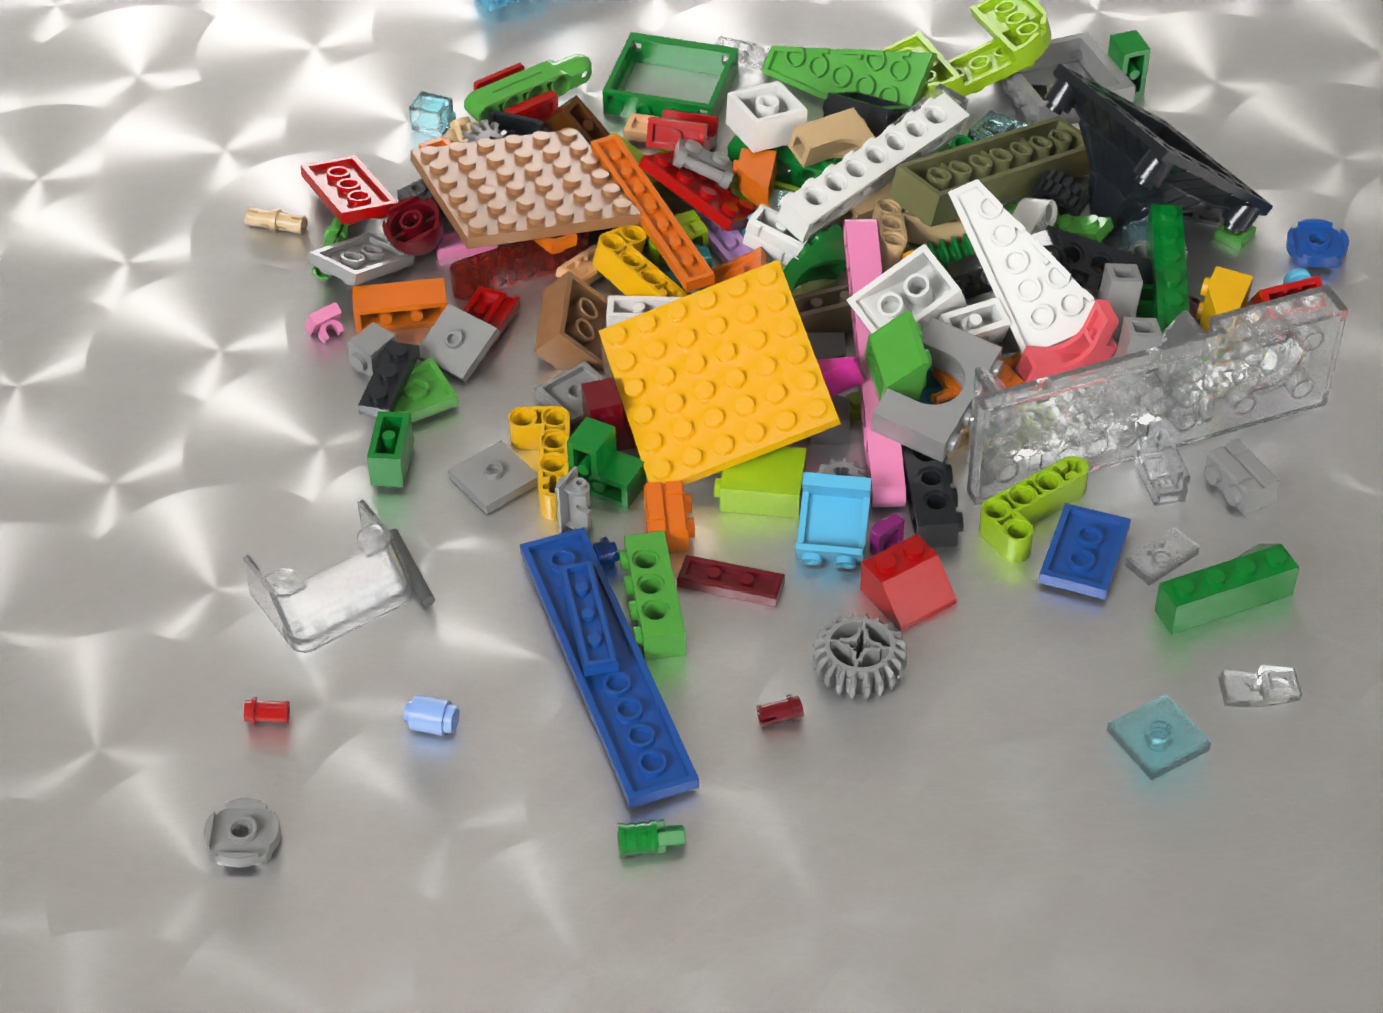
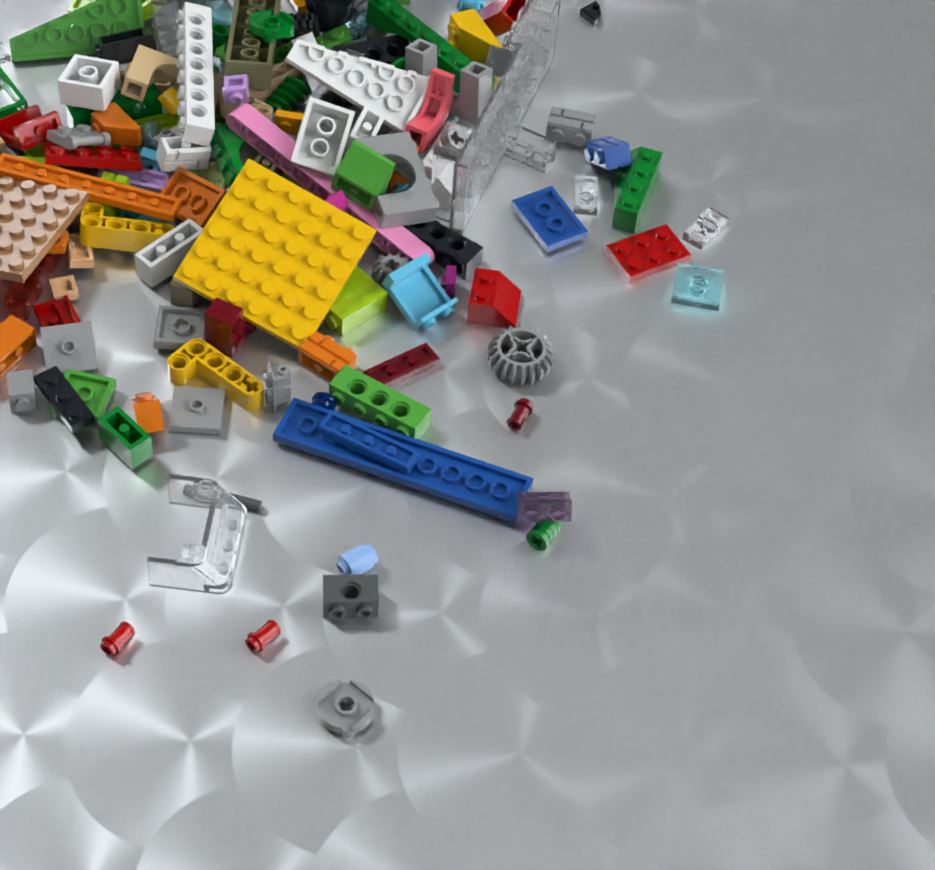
camera: 55 degrees left, 5 degrees up
medium nougat slope [534,271,608,371] -> none
green brick [567,417,647,509] -> none
lime beam [979,456,1089,563] -> none
none -> light nougat plate [49,275,79,301]
none -> red pin [100,621,135,656]
none -> orange slope [130,392,165,433]
none -> lavender bracket [222,74,249,105]
none -> green plate [249,10,294,43]
none -> dark grey brick [323,574,379,619]
none -> clear purple bracket [516,492,572,523]
none -> blue brick [584,135,632,170]
none -> red plate [605,224,691,283]

